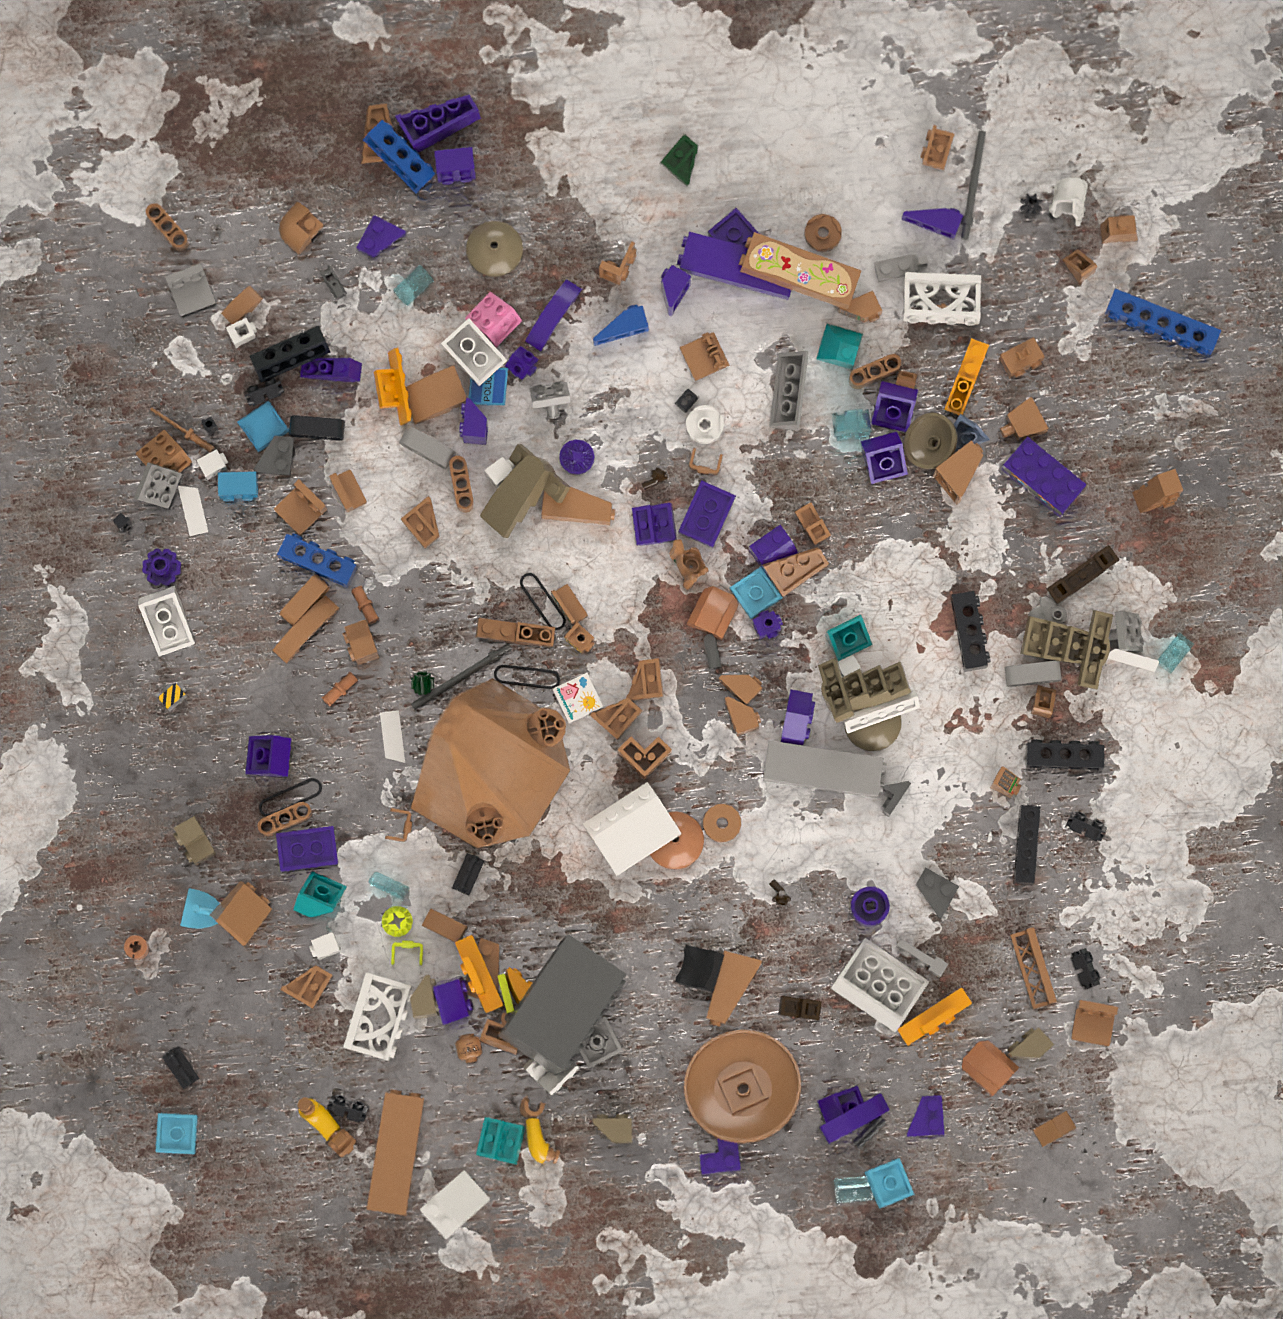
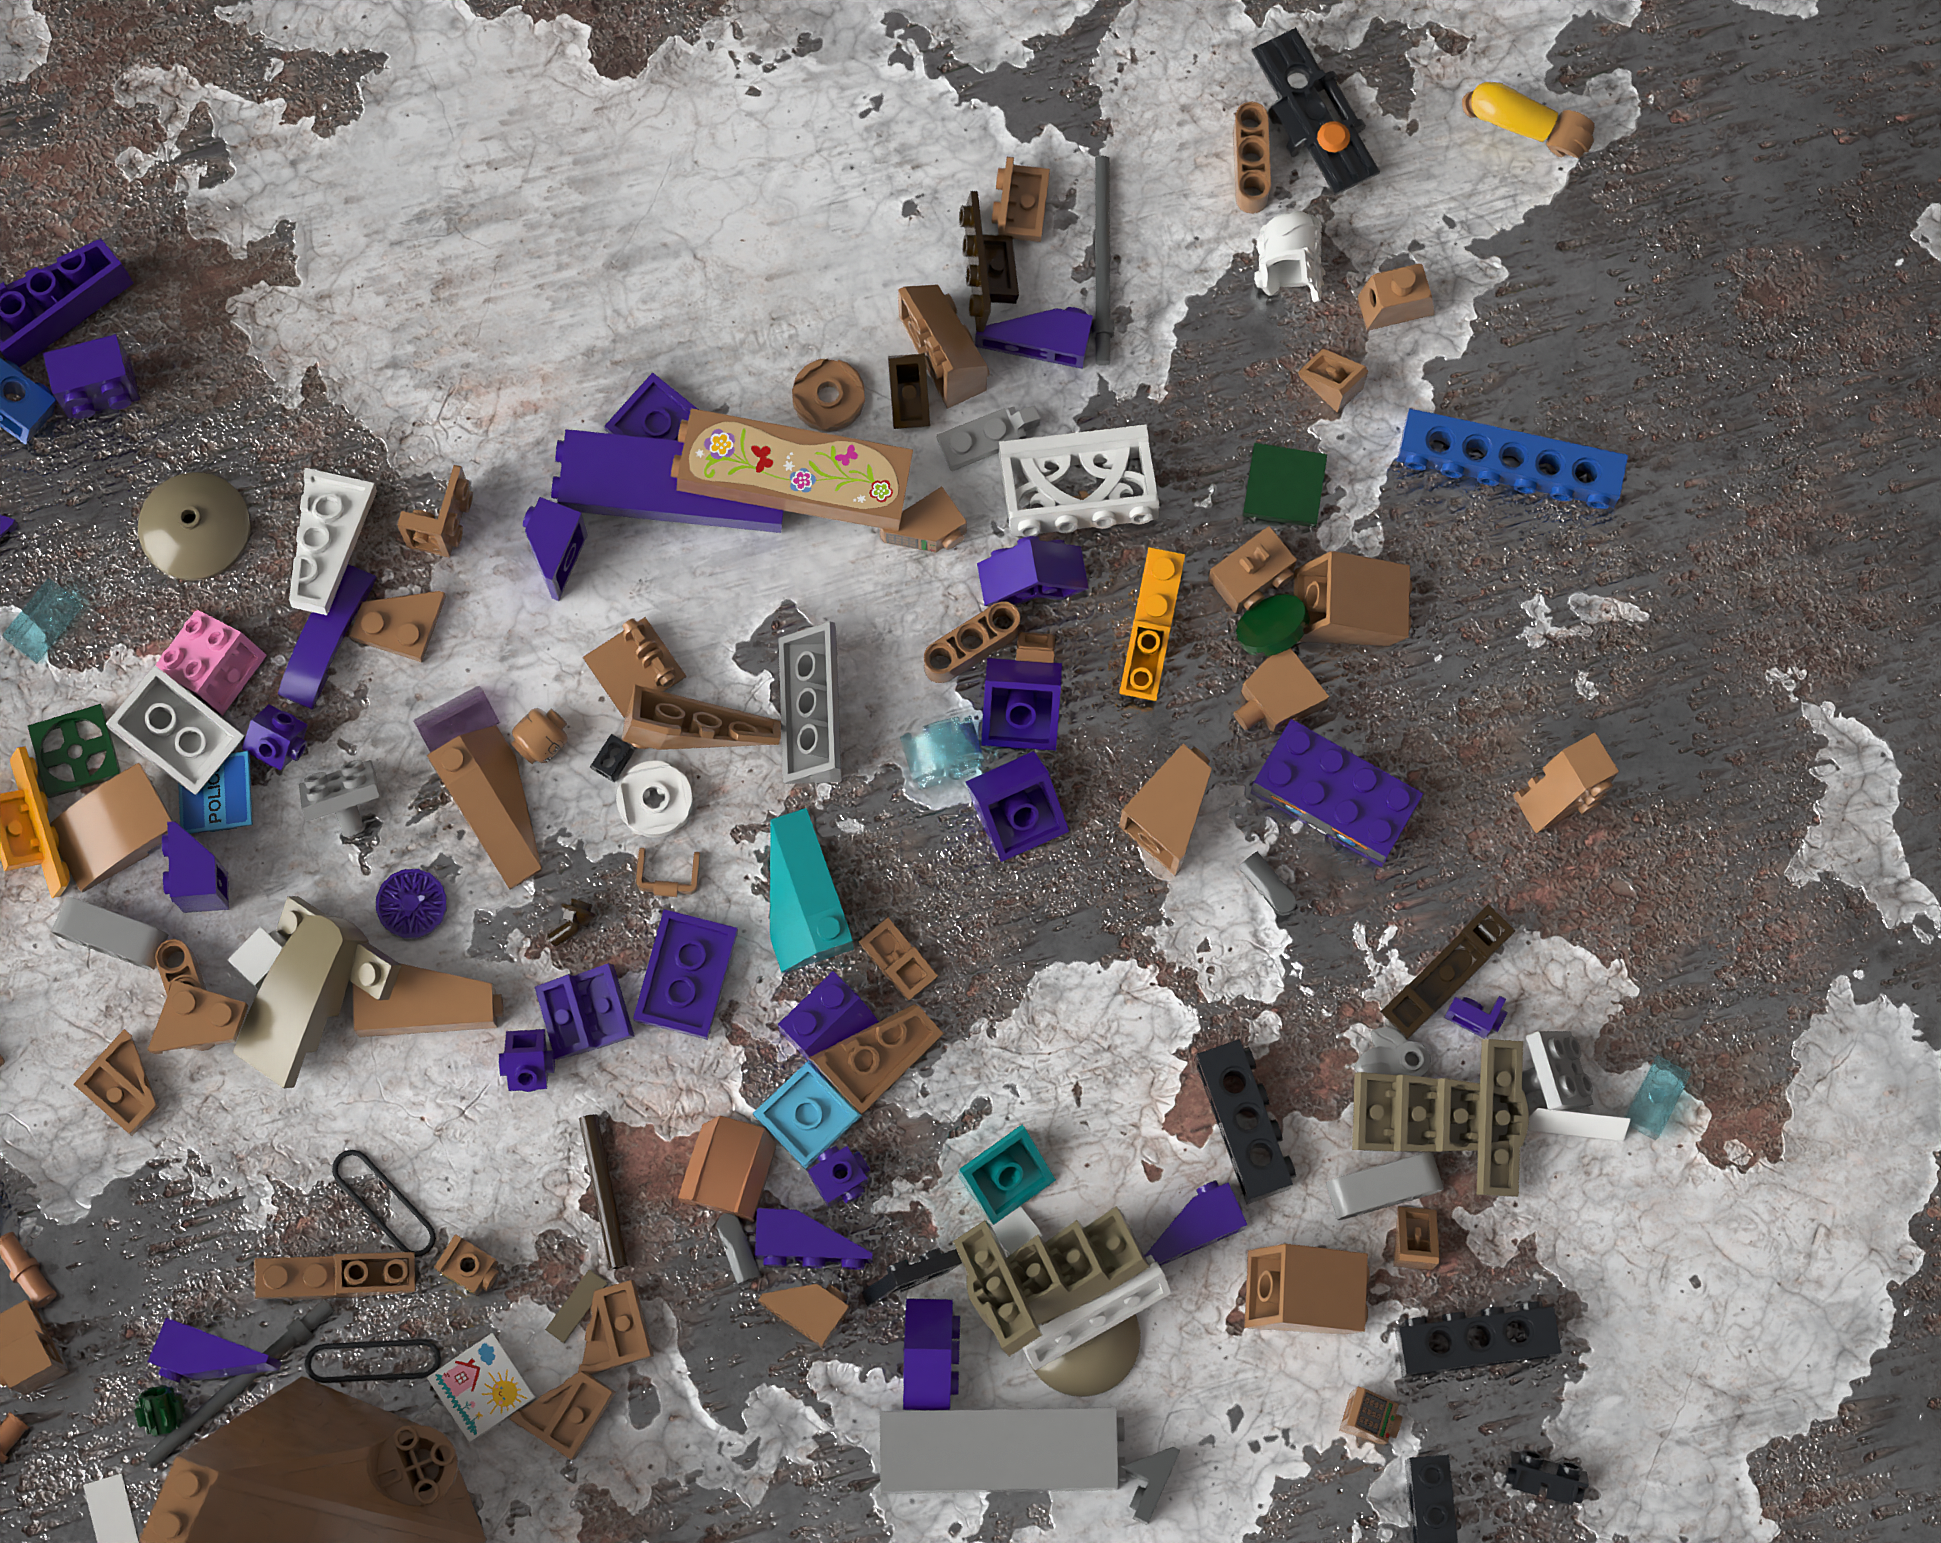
camera: 10 degrees left, 5 degrees down
medium nougat panel [551,584,588,627] -> none
blue slope [593,304,649,346] -> none
medium nougat brick [617,736,672,780] -> none
dark green wing [660,134,699,186] -> none
medium nougat hair [669,539,709,590] -> none
medium nougat slope [724,697,761,736] -> none
teal slope [816,324,863,370] -> none
dark tan dish [904,413,957,469] -> none
sand blue slope [954,414,990,452] -> none
black gear [1019,193,1042,217] -> none
none -> dark green piece [27,704,121,798]
none -> medium nougat wing [148,980,249,1054]
none -> dark purple slope [148,1318,282,1383]
none -> white wing [289,468,377,615]
none -> medium nougat wing [349,591,446,662]
none -> clear purple slope [413,686,500,753]
none -> medium nougat wedge [427,725,542,890]
none -> dark purple brick [499,1029,555,1092]
none -> medium nougat head [511,708,568,764]
none -> dark tan window [545,1270,608,1343]
none -> dark brown piece [579,1114,628,1270]
none -> medium nougat wedge [622,685,781,750]
none -> dark purple slope [755,1208,873,1270]
none -> teal wedge [770,808,854,973]
none -> black wing [861,1248,962,1307]
none -> dark brown slope [888,353,930,429]
none -> medium nougat wedge [898,284,990,409]
none -> dark brown bracket [959,191,1019,332]
none -> dark purple brick [977,536,1089,607]
none -> dark purple slope [1144,1180,1247,1266]
none -> medium nougat beam [1233,101,1271,214]
none -> dark green tile [1236,594,1310,656]
none -> dark grey bar [1239,851,1296,916]
none -> dark green tile [1243,443,1327,528]
none -> medium nougat slope [1245,1244,1370,1335]
none -> black piece [1251,28,1380,195]
none -> medium nougat slope [1294,551,1412,646]
none -> dark purple bracket [1444,996,1508,1039]
none -> yellow piece [1462,82,1595,159]

